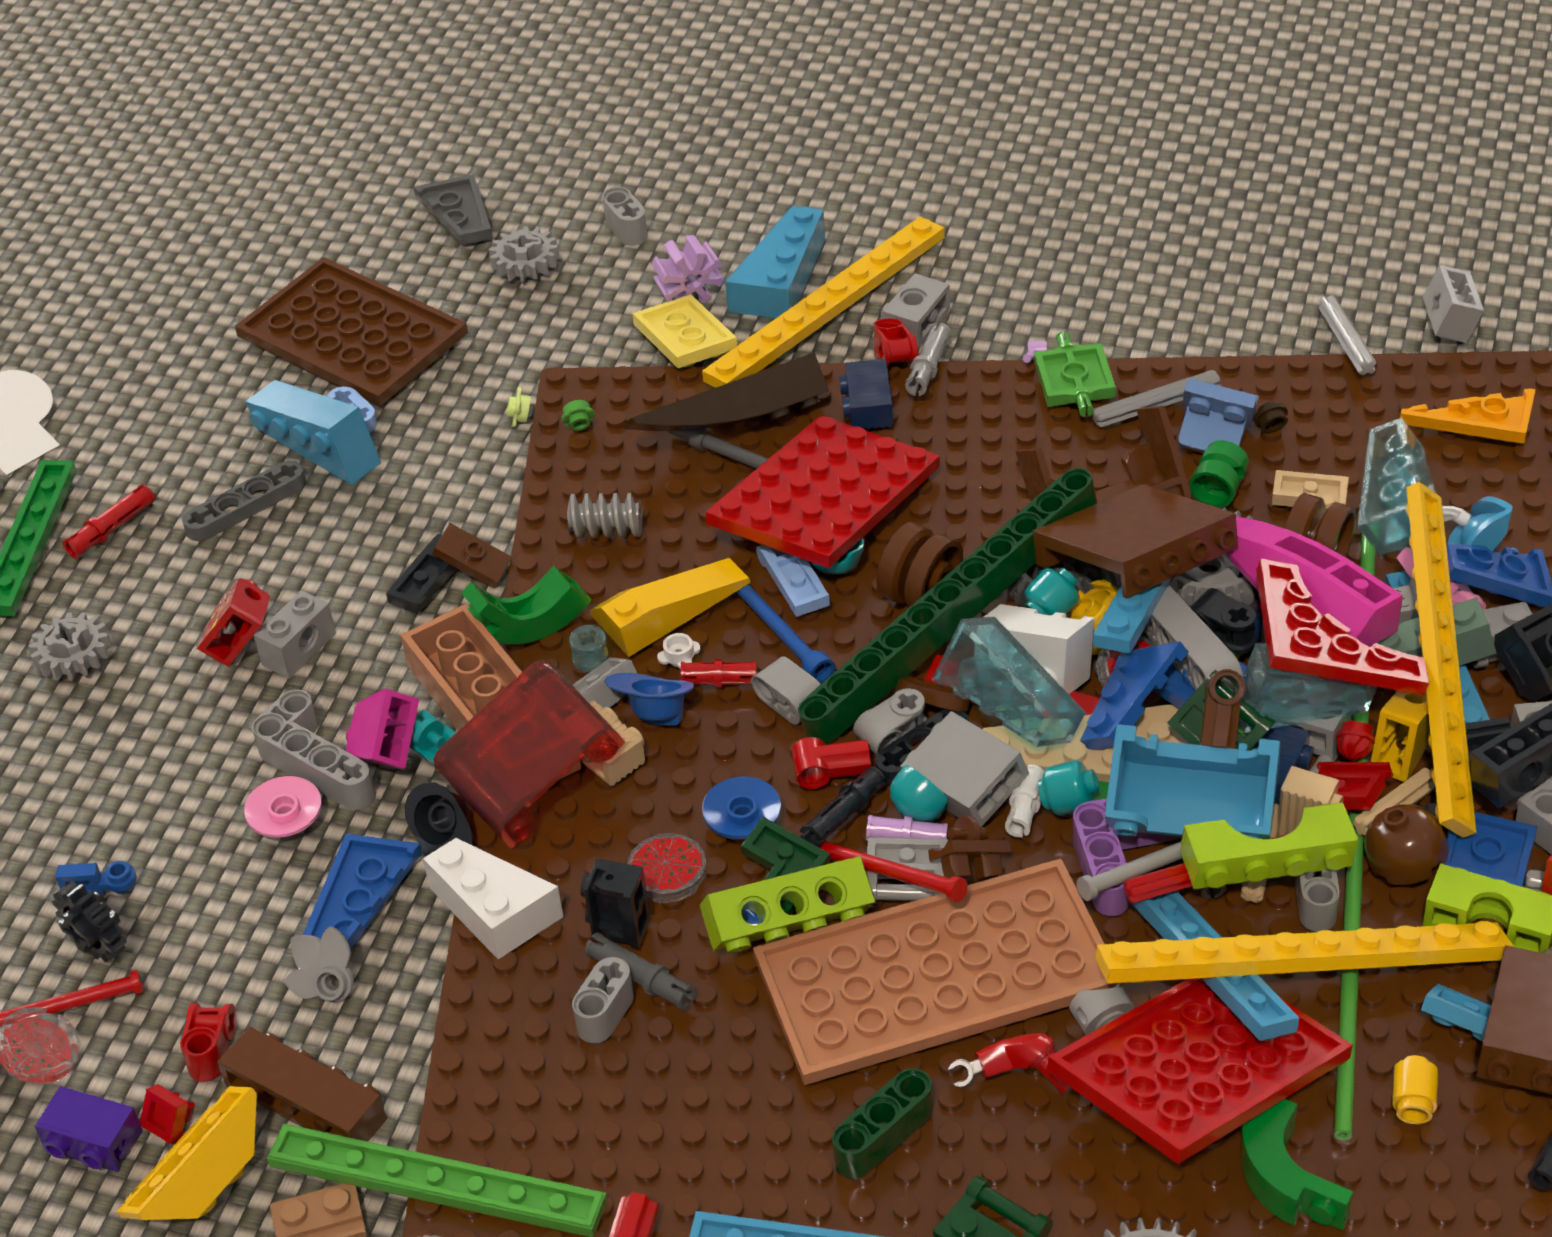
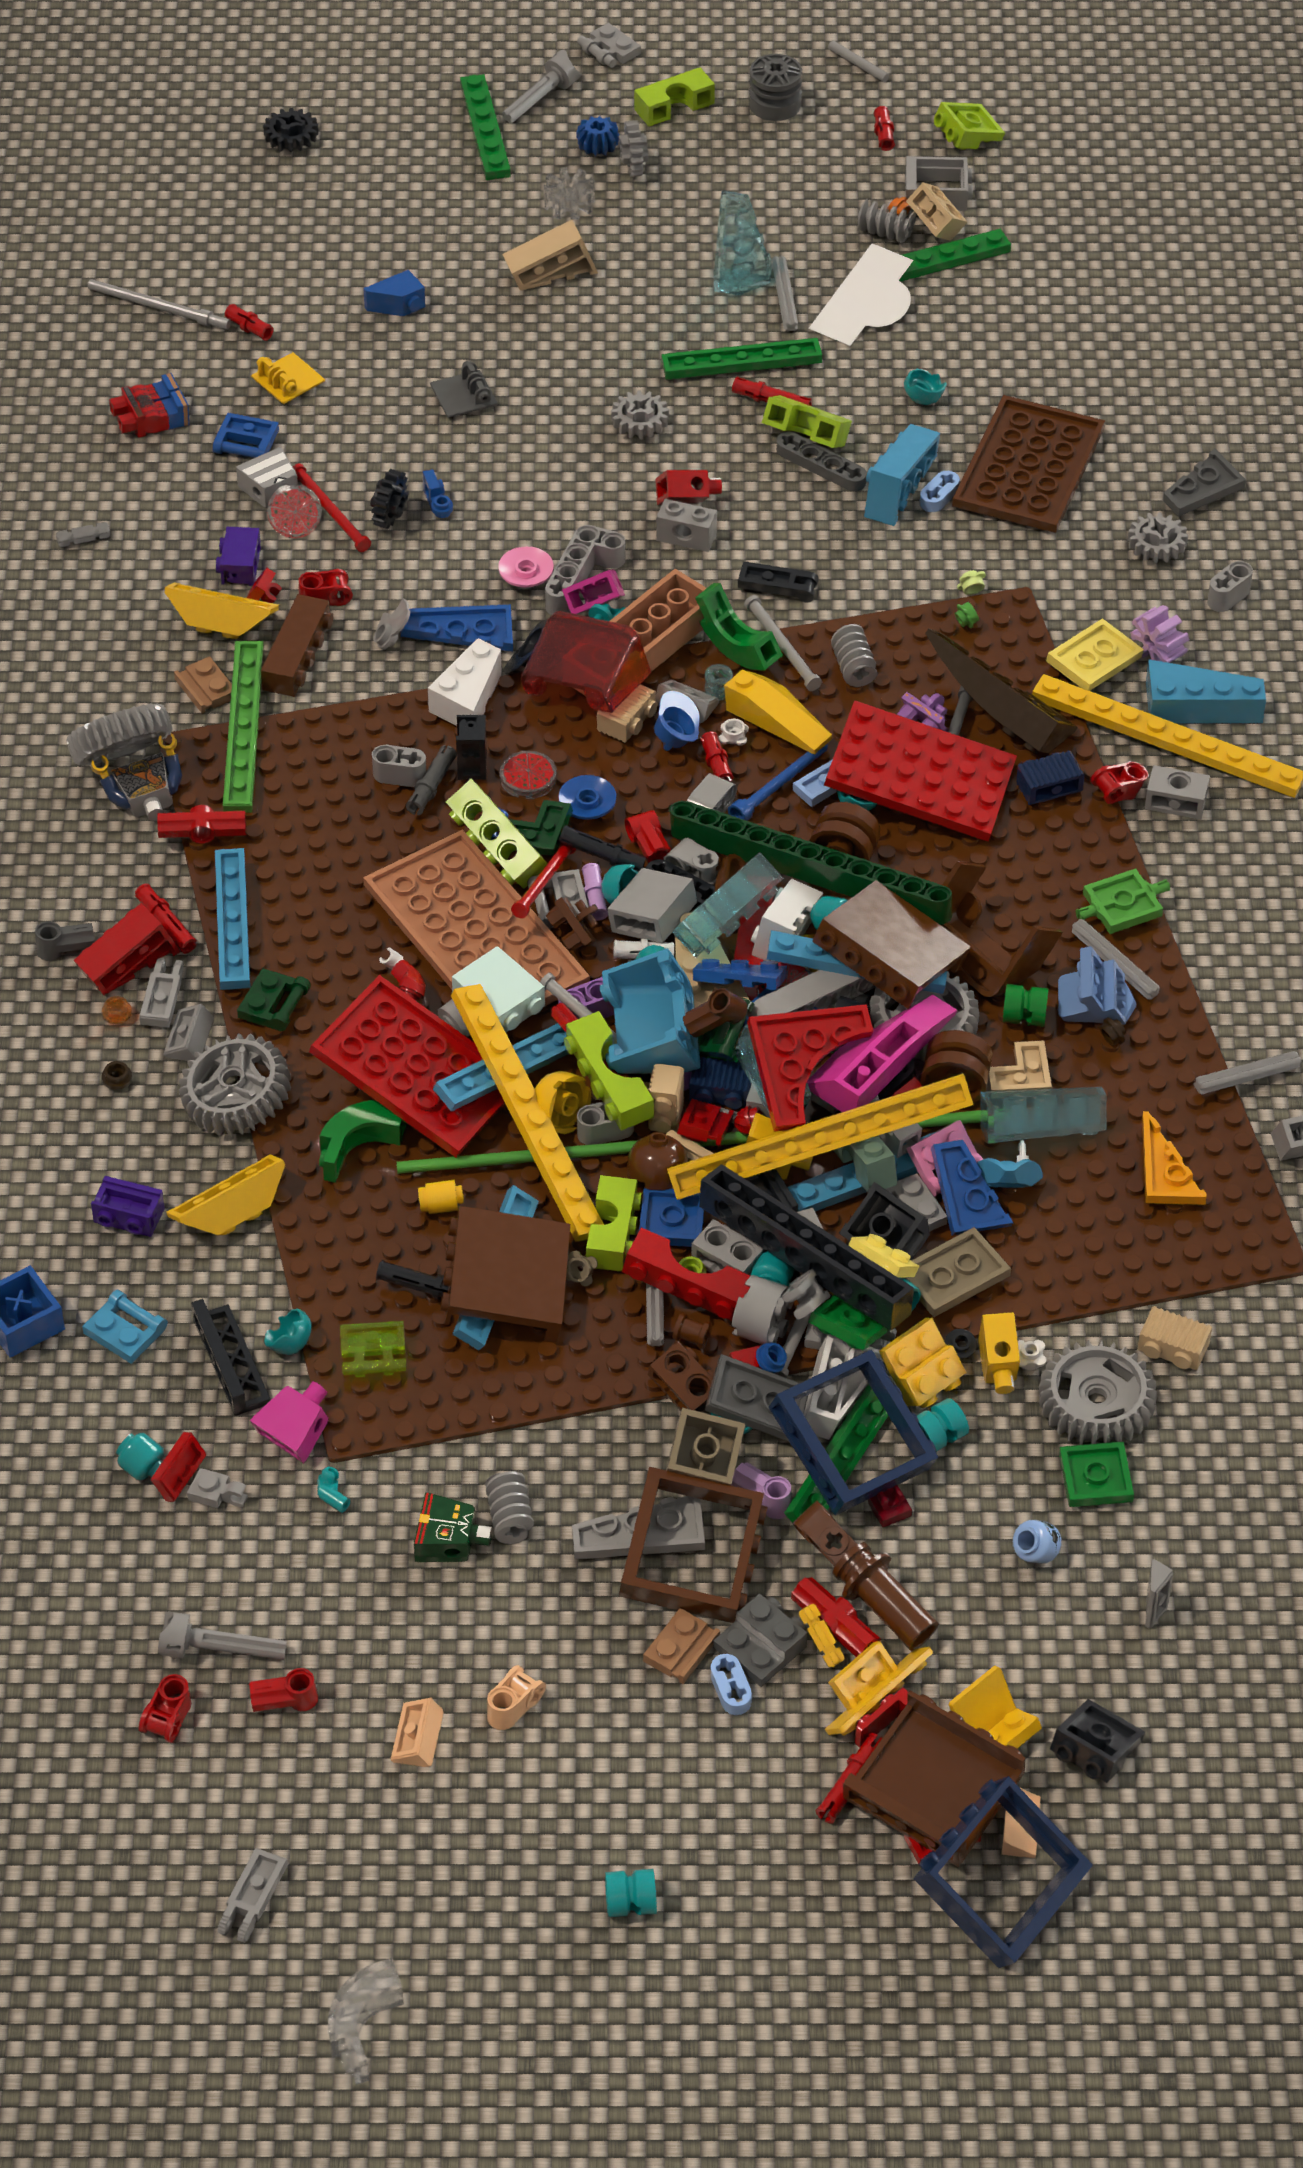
camera: 70 degrees right, 5 degrees up
reddish brown plate [432,523,512,589] -> none
dark green beam [832,1068,933,1179] -> none
light grey pin [905,323,951,396] -> none
lavender hand [1023,341,1047,363] -> none
none -> light aqua brick [452,946,545,1032]
none -> yellow cylinder [535,1071,591,1134]
none -> light grey bar [744,595,822,691]
none -> lime arch [761,395,852,448]
none -> medium lavender hips [897,692,949,732]
none -> teal hair [904,368,947,405]

